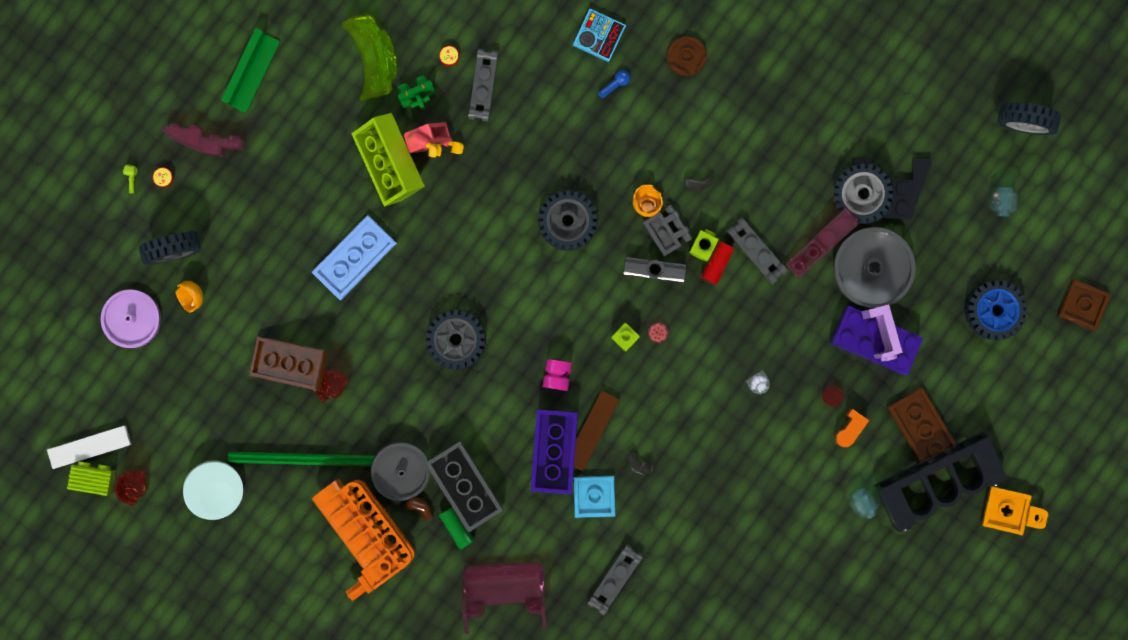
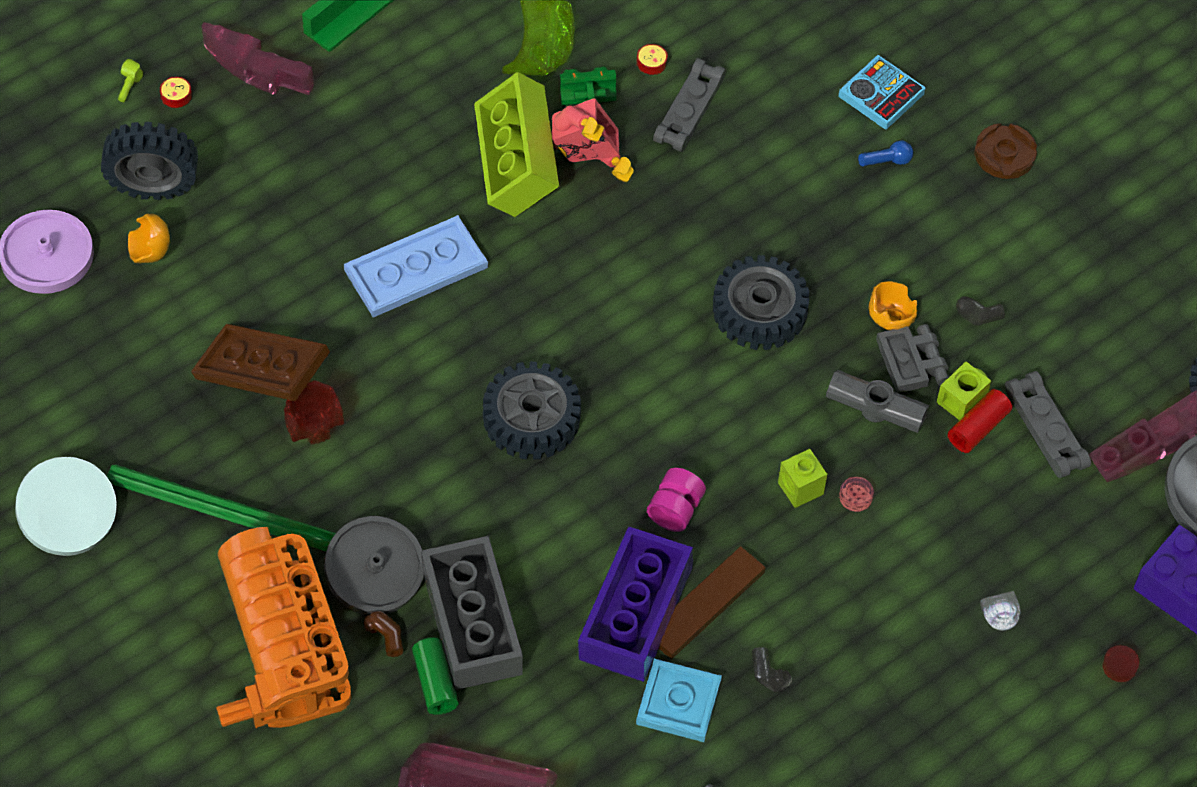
camera: 20 degrees right, 30 degrees down
orange leg [834,409,869,447] -> none

